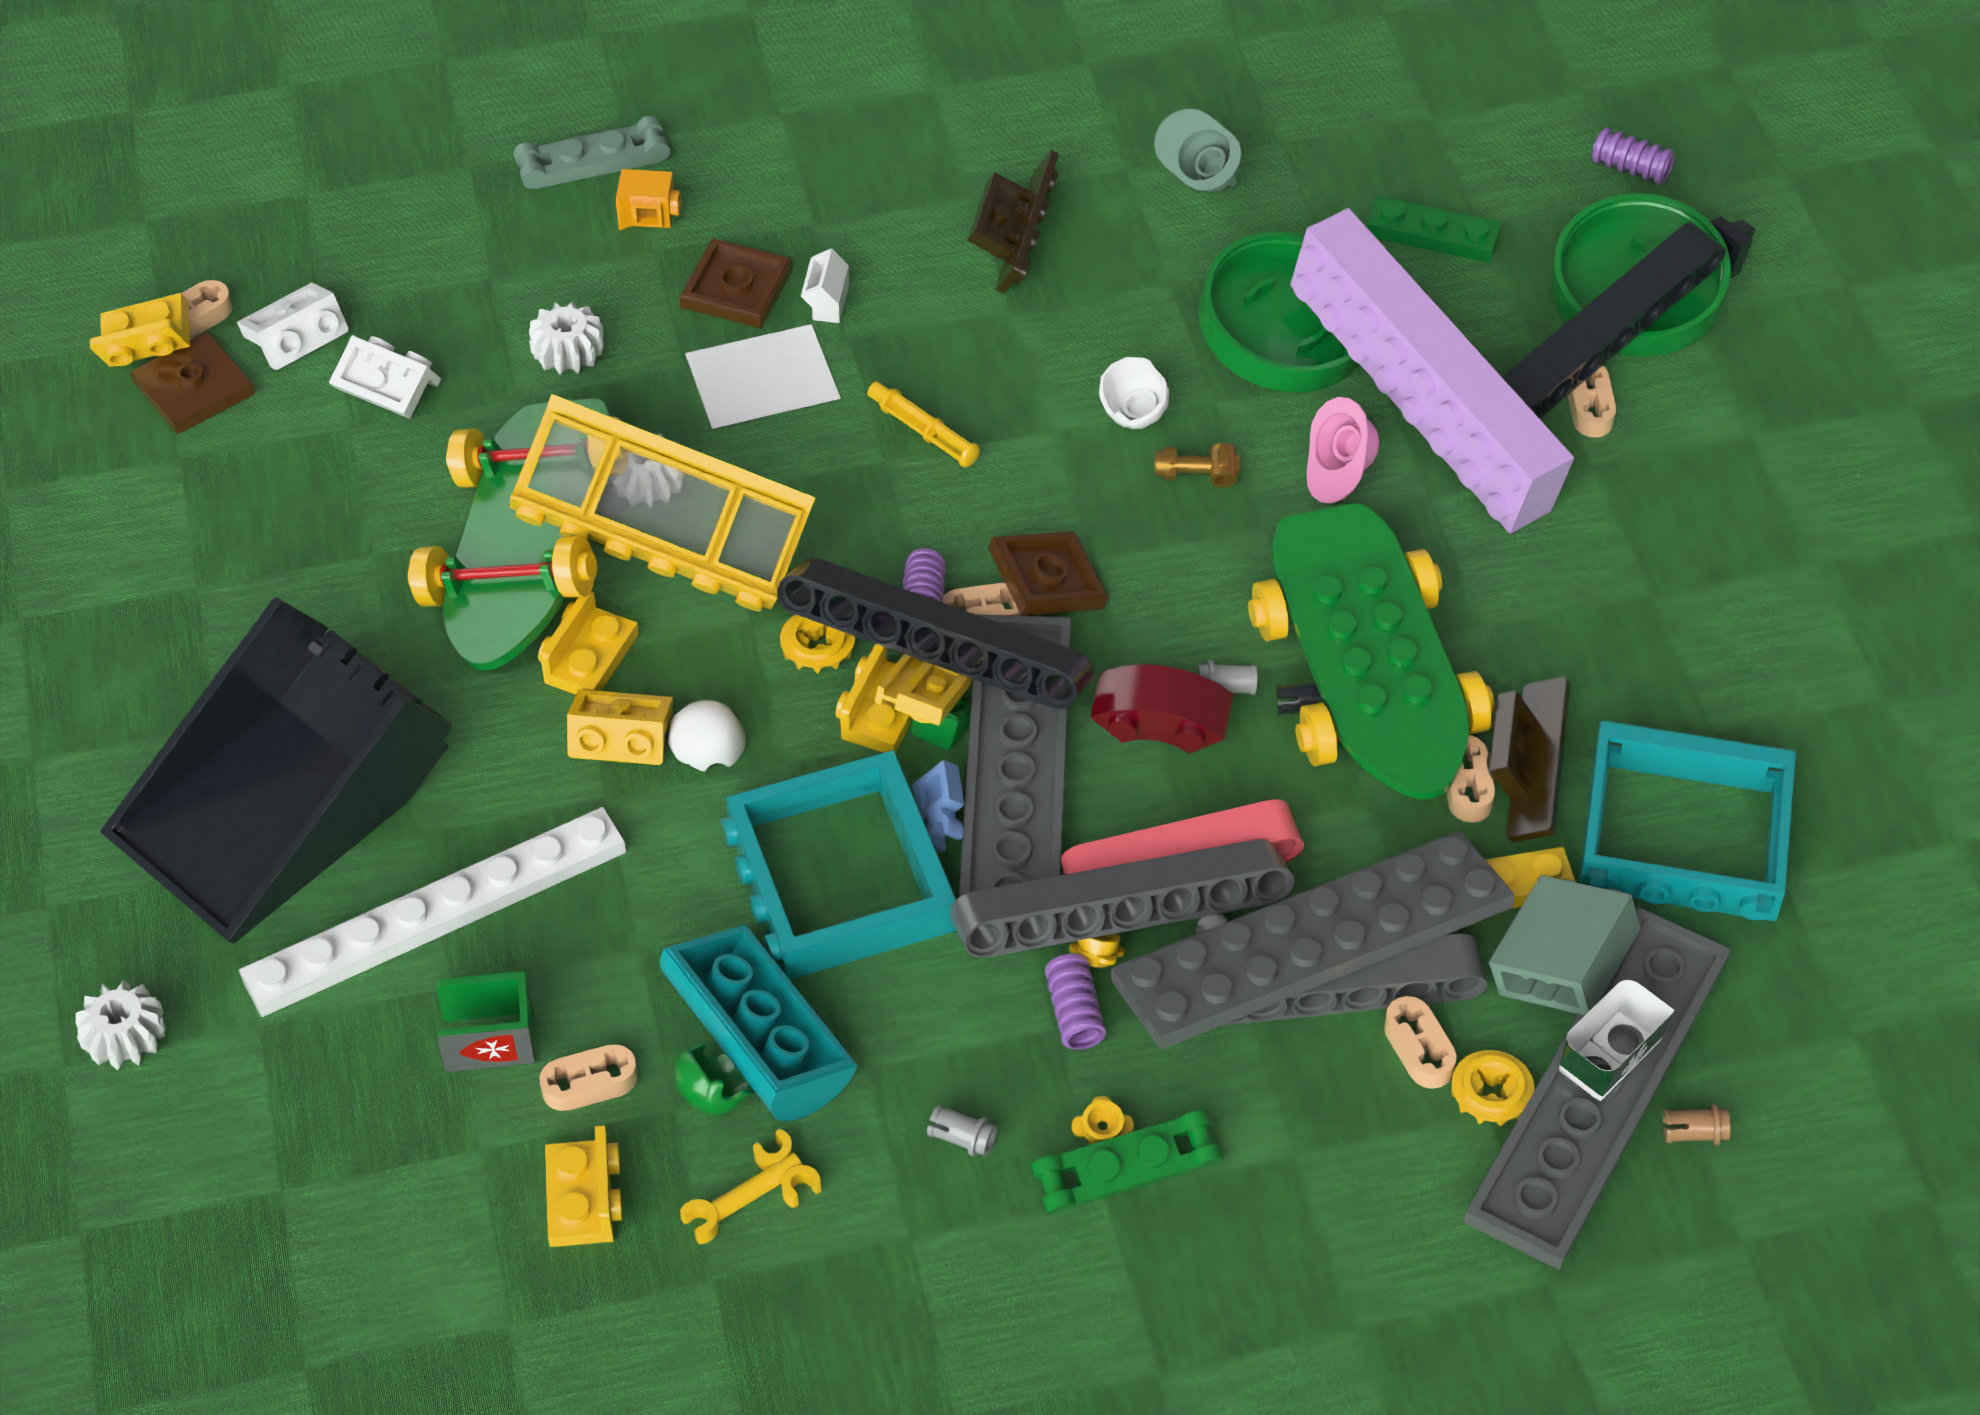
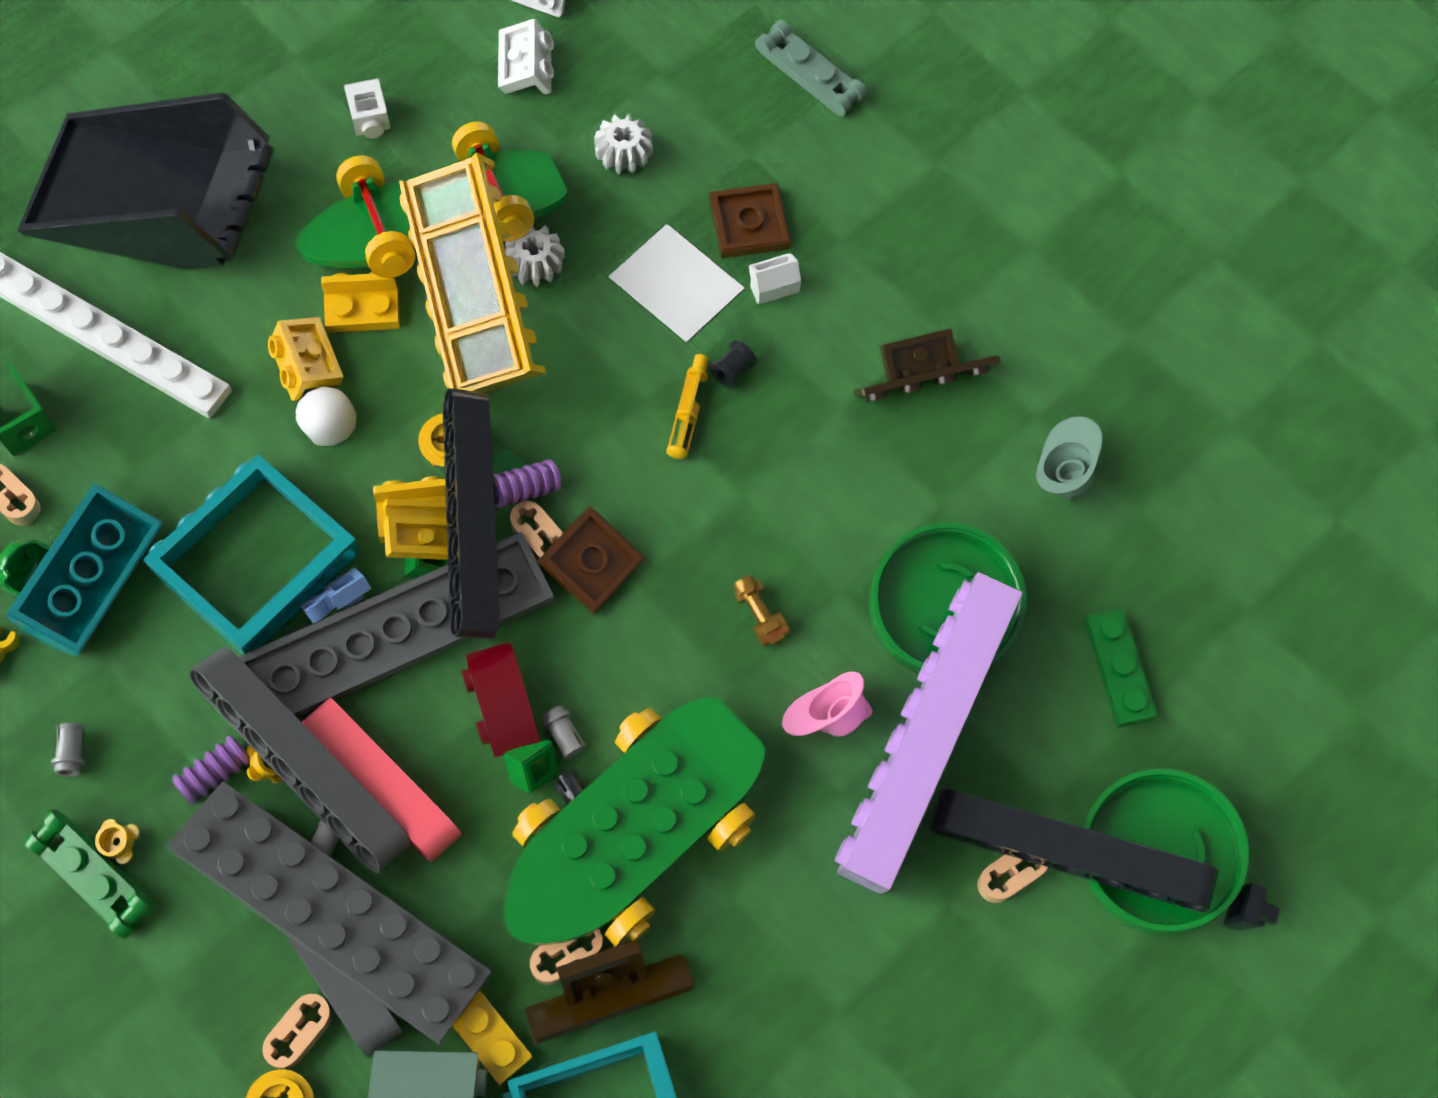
camera: 55 degrees right, 15 degrees up
light orange window [616,169,682,230] -> none
white hair [1099,357,1169,429] -> none
medium lavender piece [1592,127,1675,185] -> none
none -> white brick [344,78,391,138]
none -> green slope [504,740,559,794]
none -> black bush [709,340,757,389]

